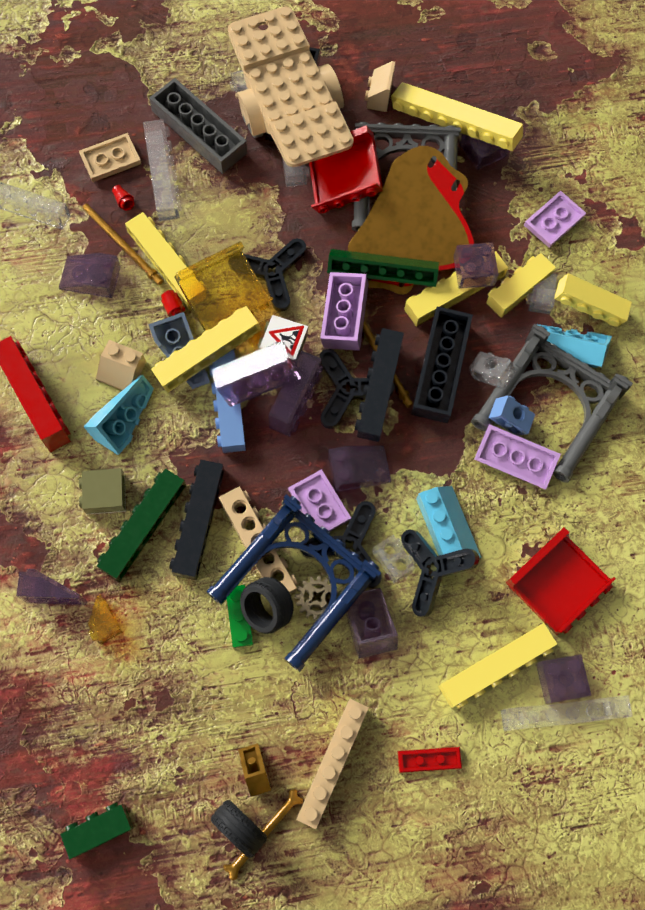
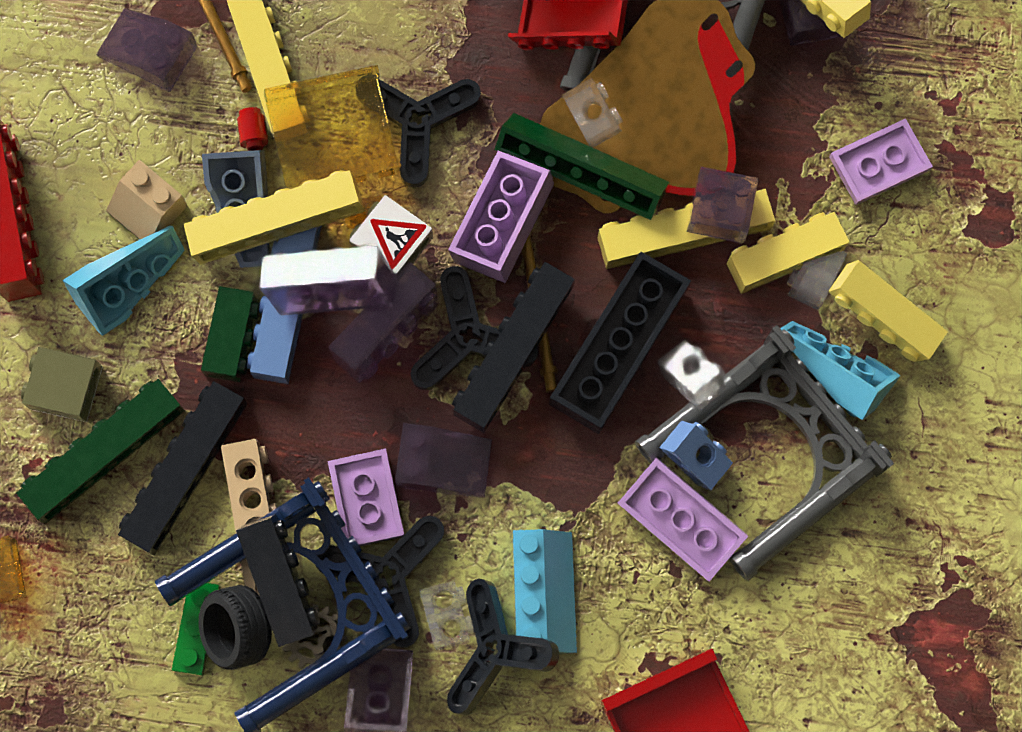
camera: 20 degrees right, 5 degrees up
none -> dark green brick [201,286,260,383]
none -> black brick [236,514,320,647]
none -> clear brick [562,78,623,148]

